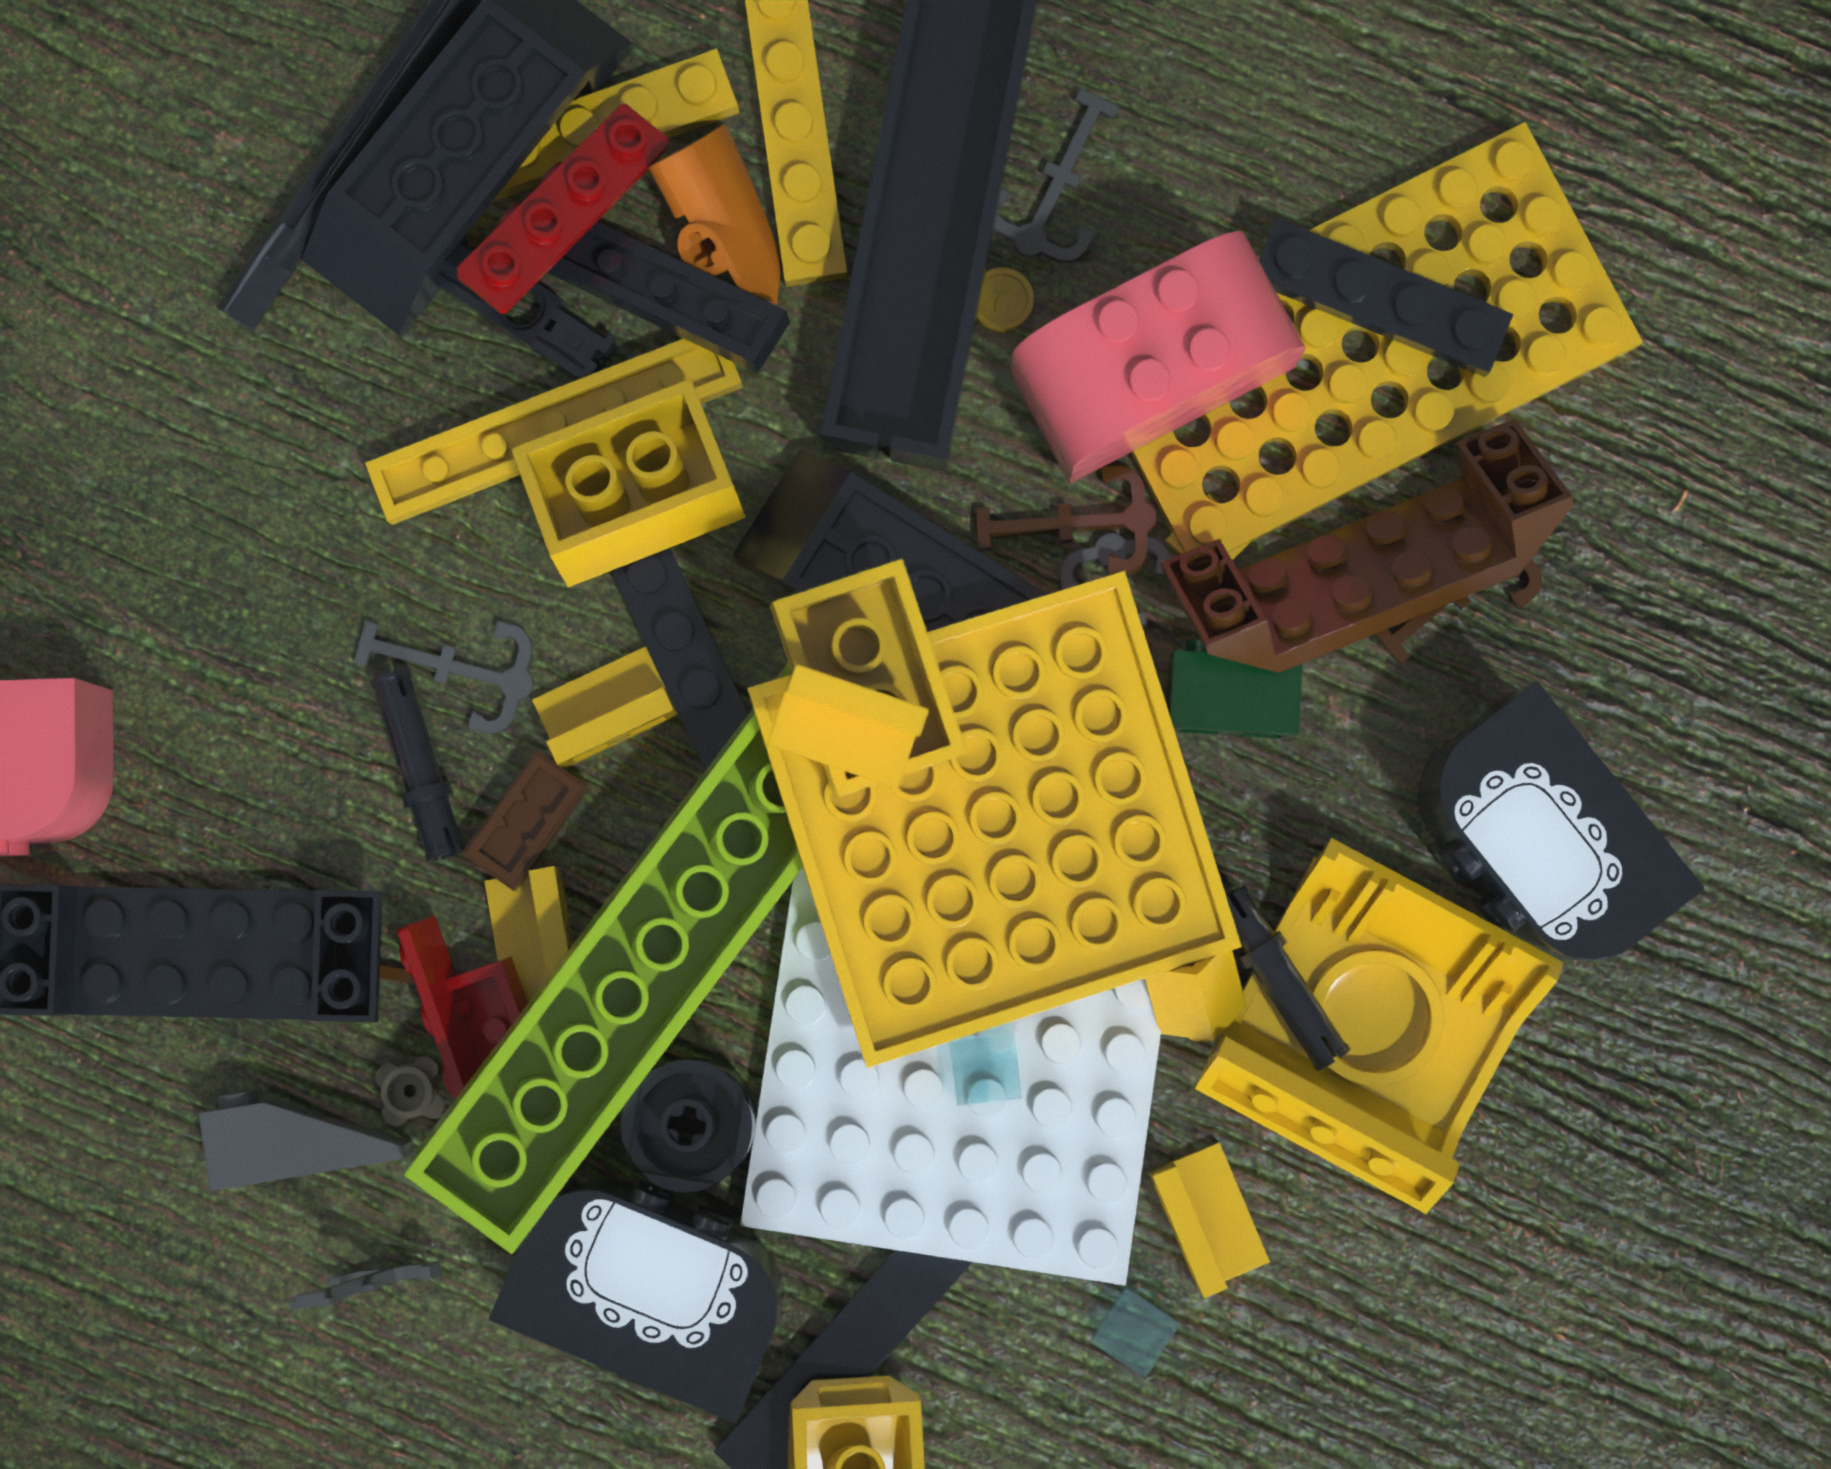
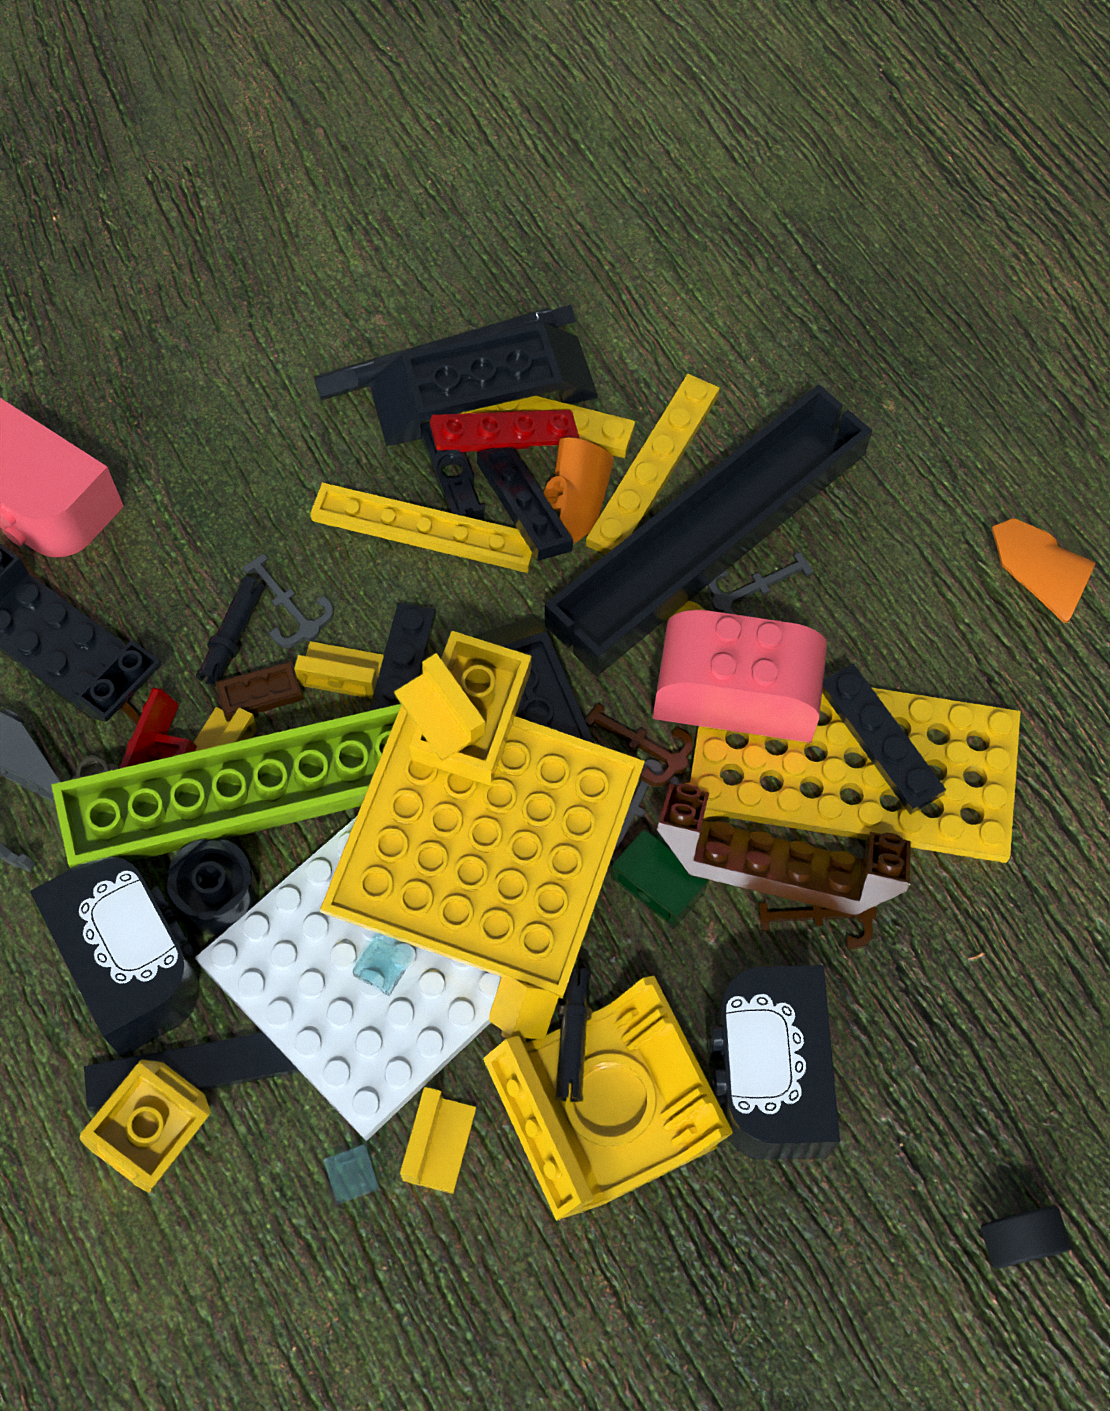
camera: 30 degrees right, 20 degrees down
yellow brick [511,378,746,588] -> none

